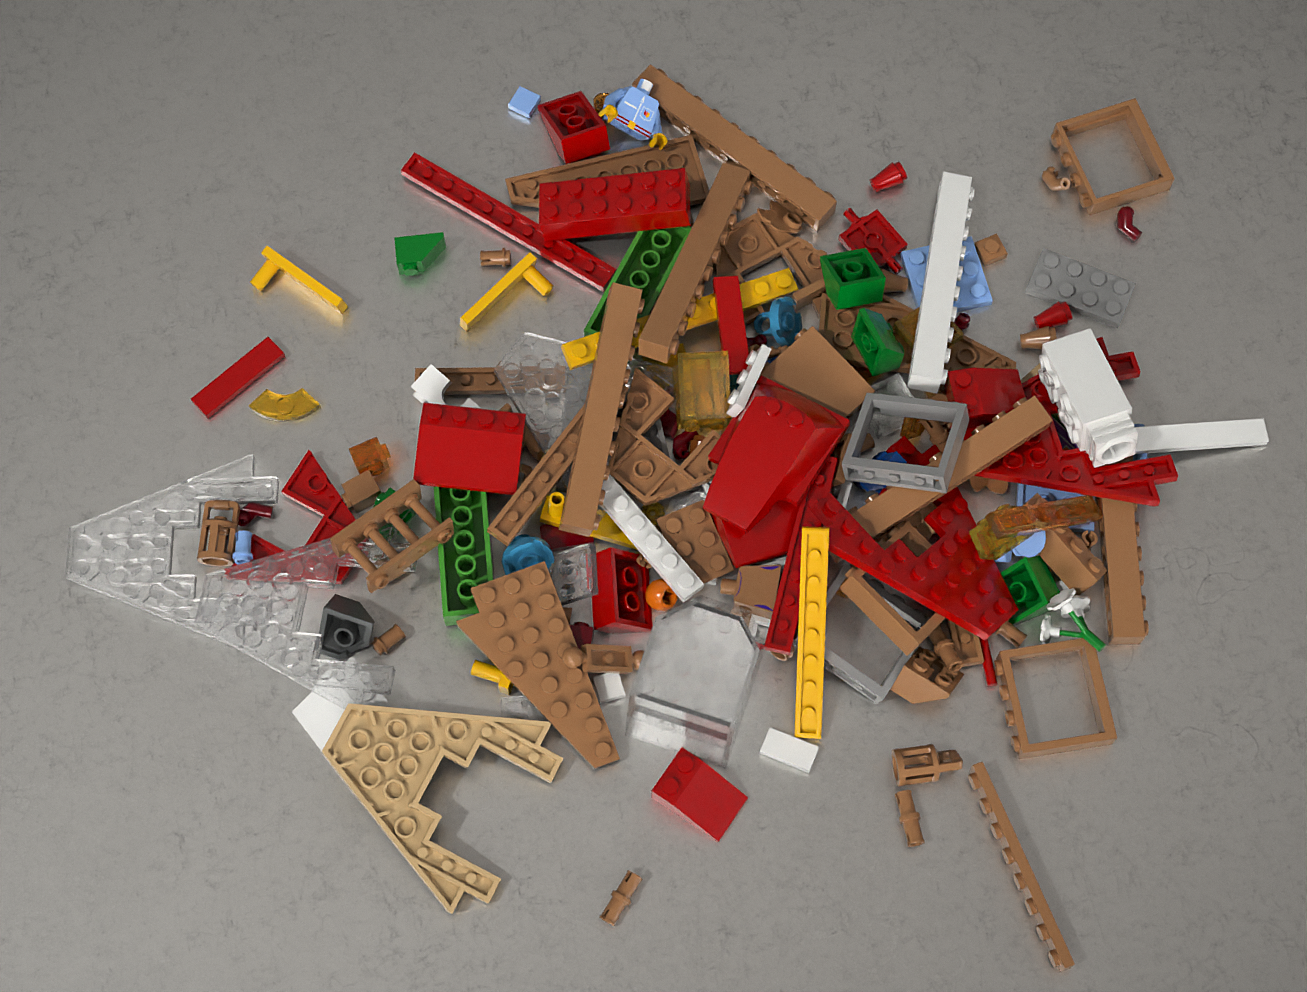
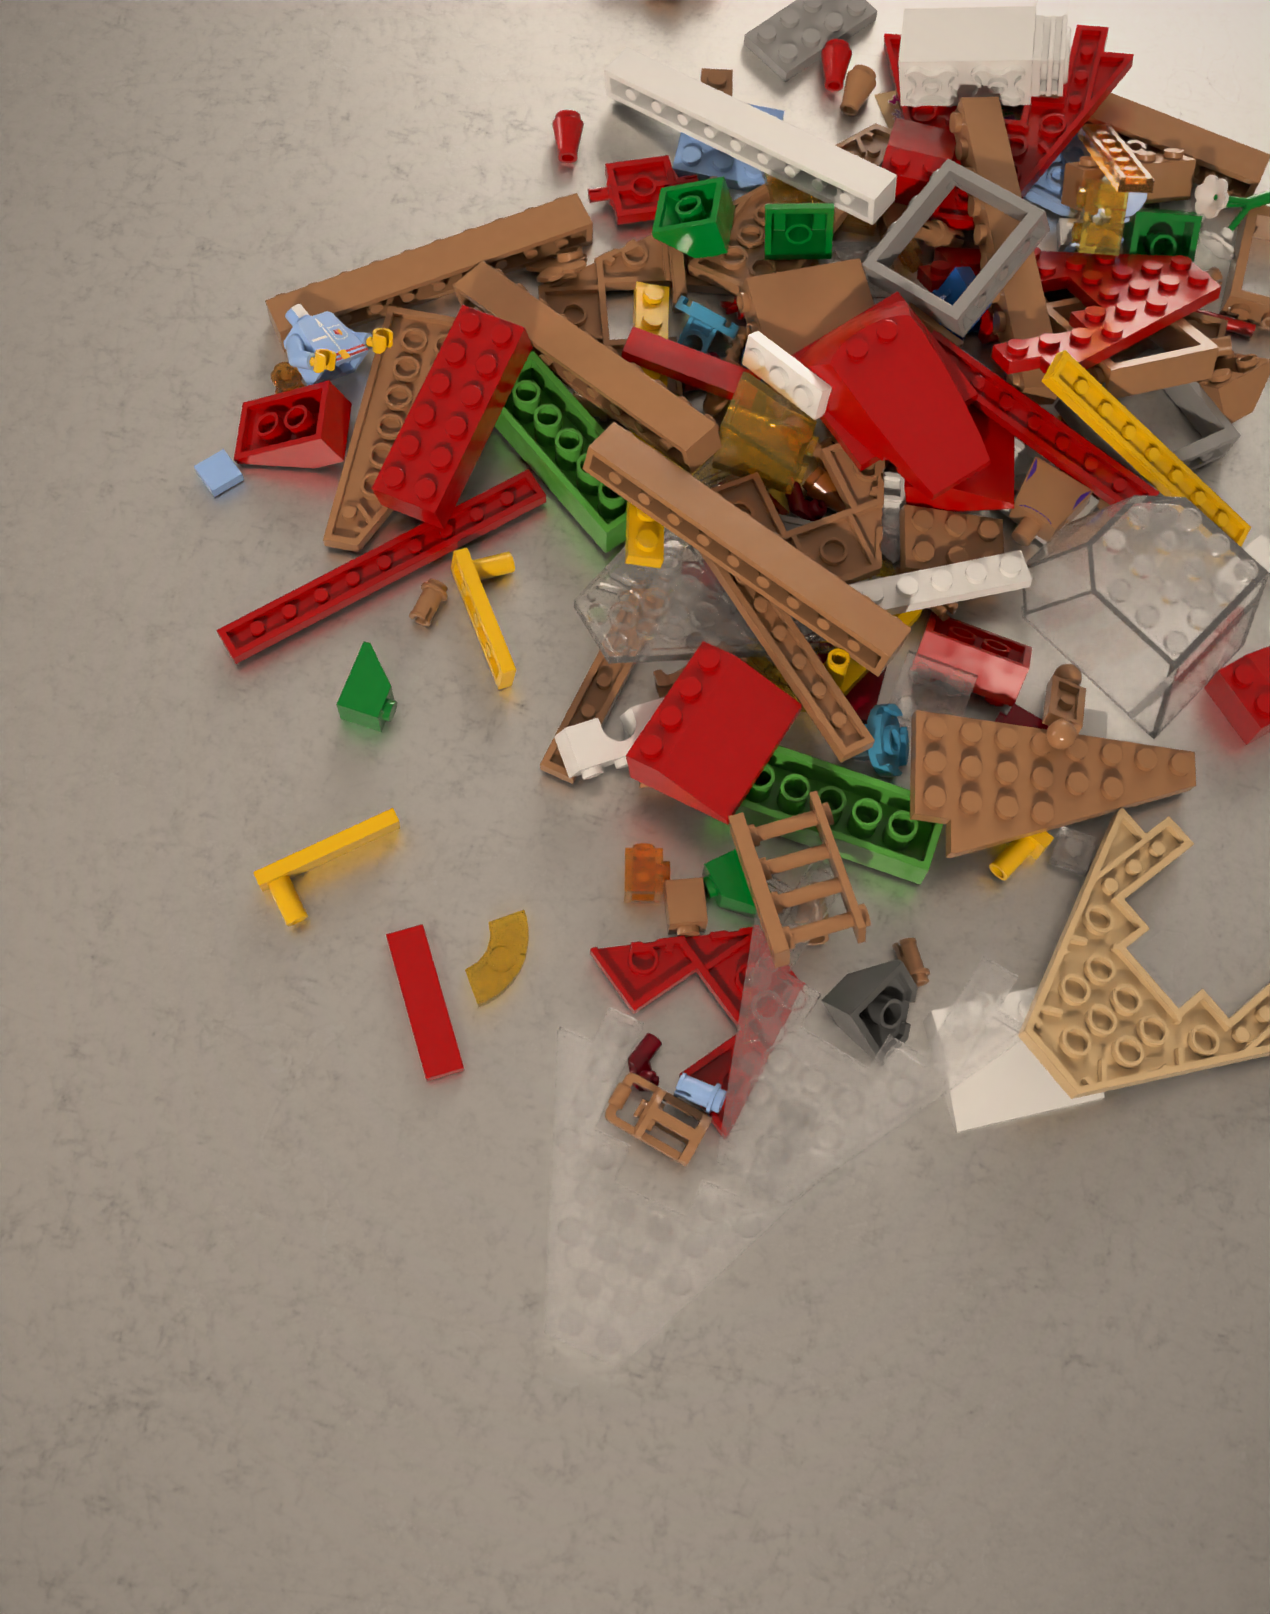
camera: 70 degrees left, 0 degrees up
orange piece [646,579,678,611] -> none

